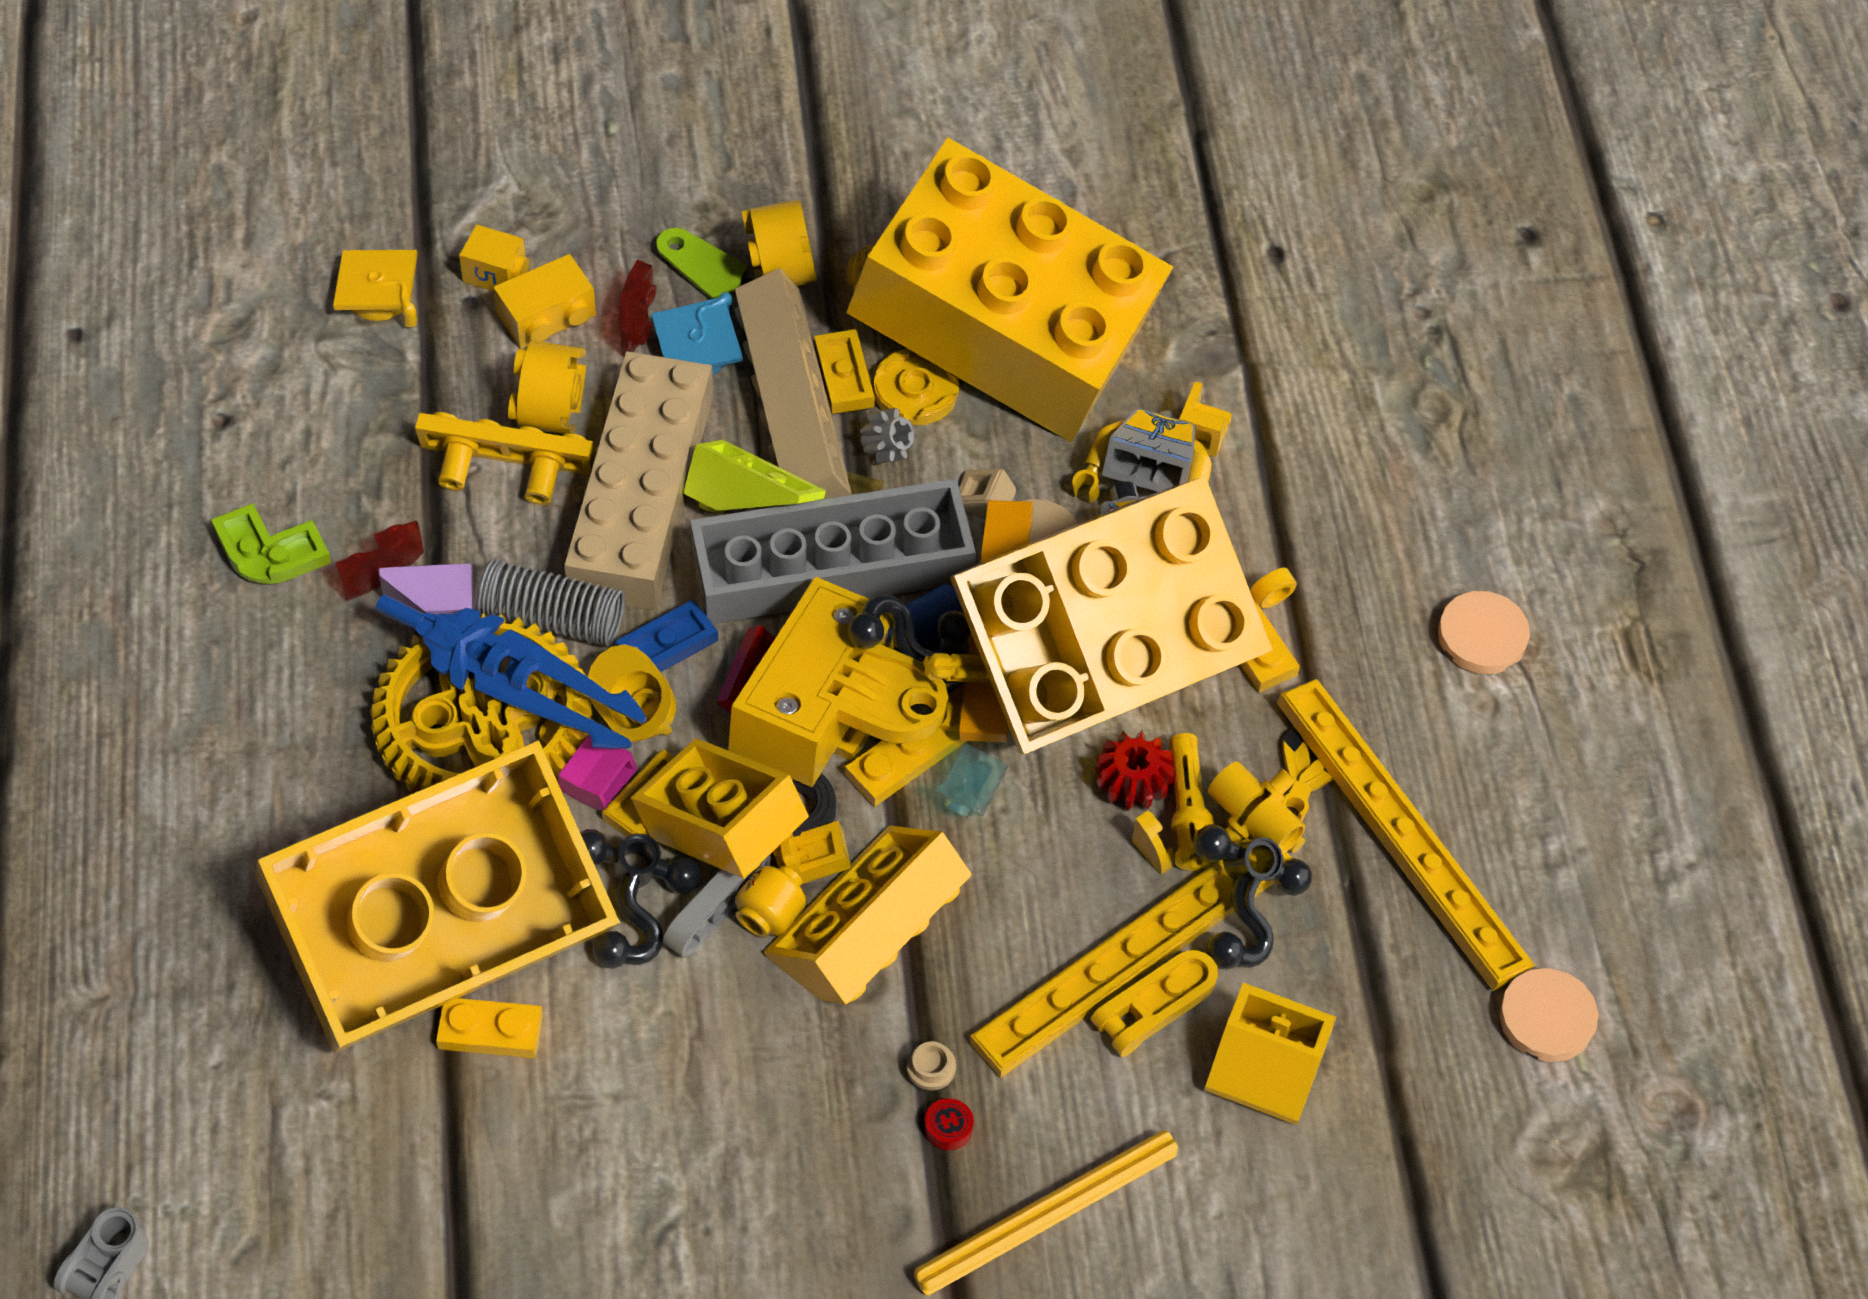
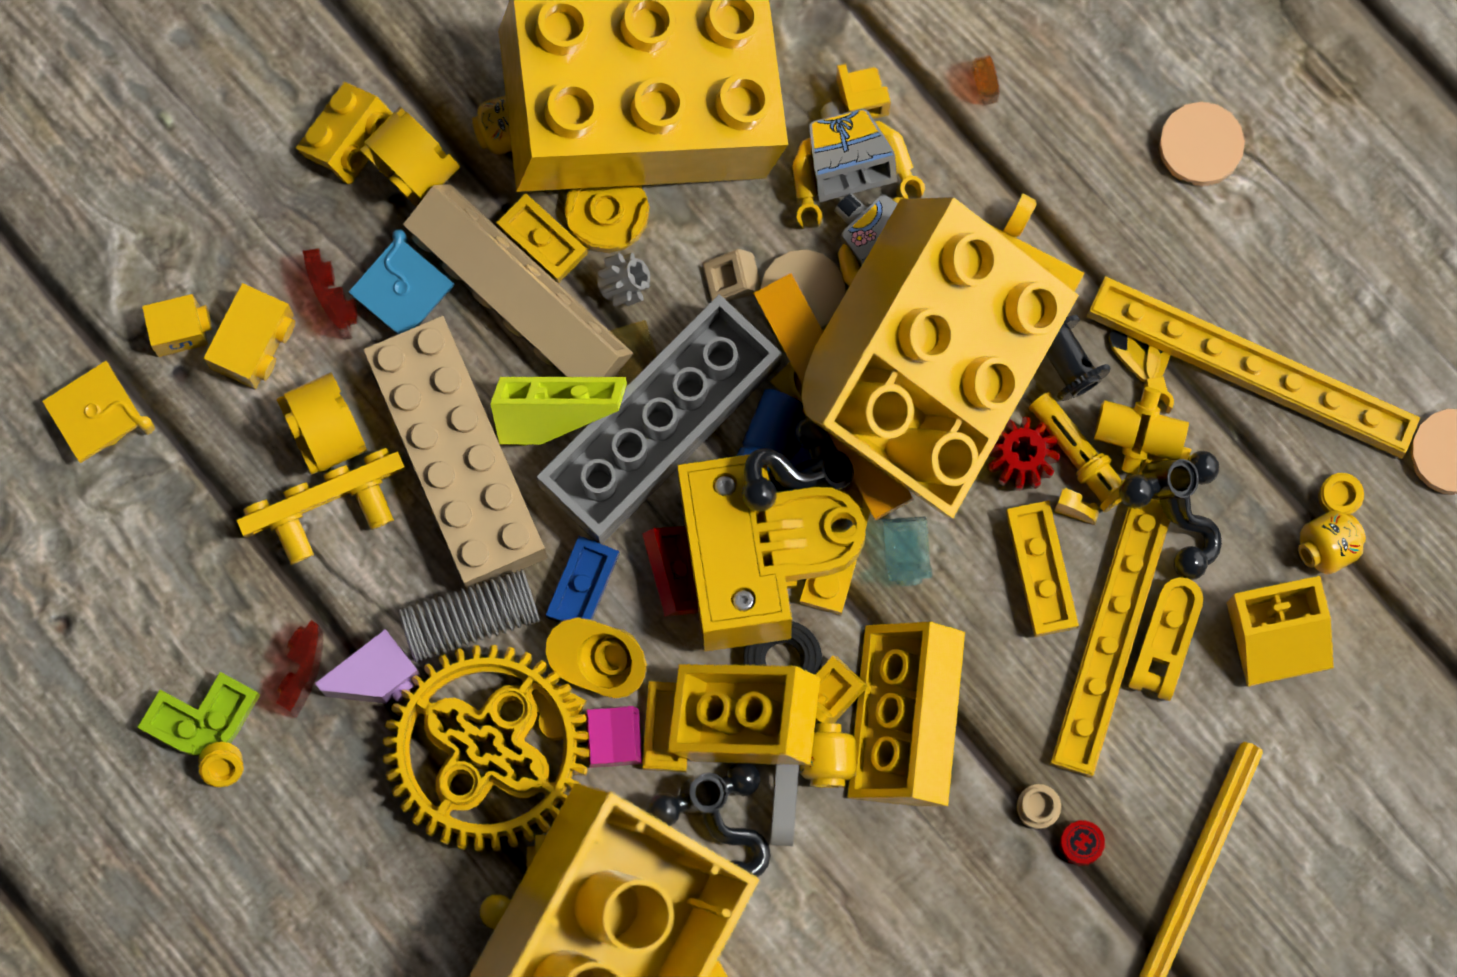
camera: 30 degrees left, 20 degrees up
blue sword [376,594,646,749] -> none
lime piece [657,228,747,299] -> none
yellow axle [923,653,991,683] -> none
none -> yellow tile [198,742,244,787]
none -> yellow bracket [296,82,393,184]
none -> clear orange tile [971,55,999,105]
none -> yellow plate [1006,500,1079,638]
none -> black hose [1046,315,1111,401]
none -> yellow head [1298,510,1366,574]
none -> yellow tile [1318,473,1364,515]

